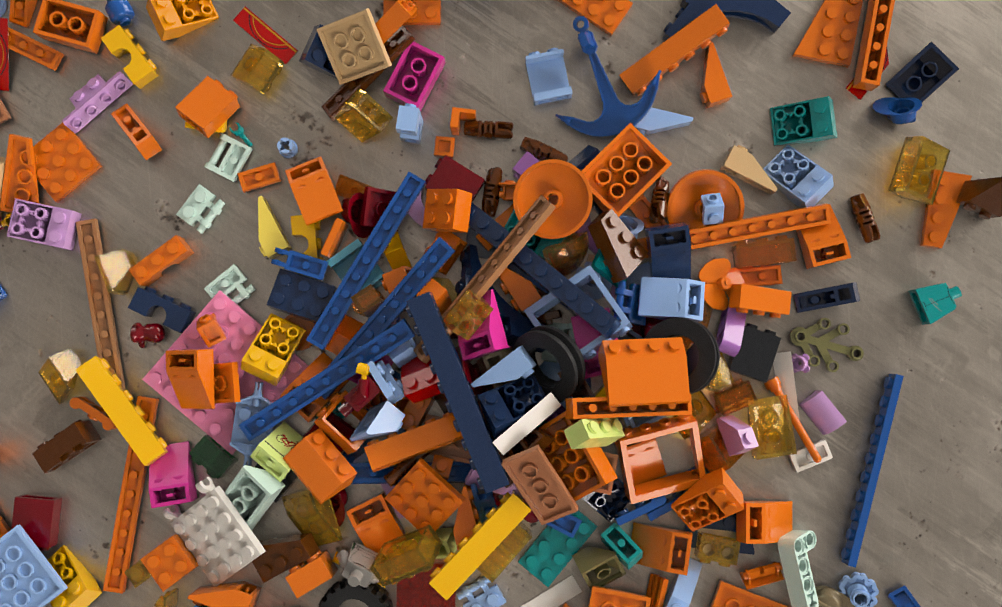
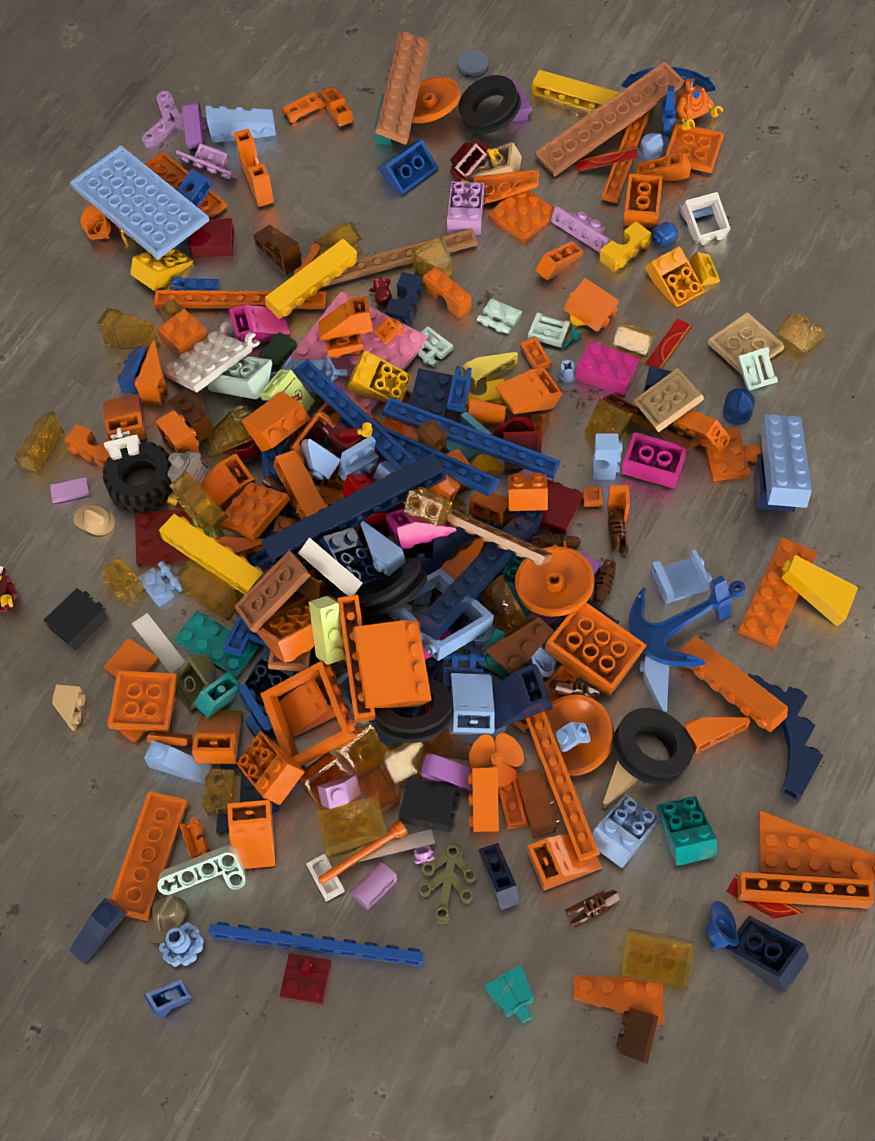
camera: 85 degrees right, 25 degrees down
none -> blue hinge [170,277,220,291]
none -> dark red hinge [279,953,332,1005]
none -> dark pink brick [575,340,640,398]
none -> black tyre [613,708,693,785]

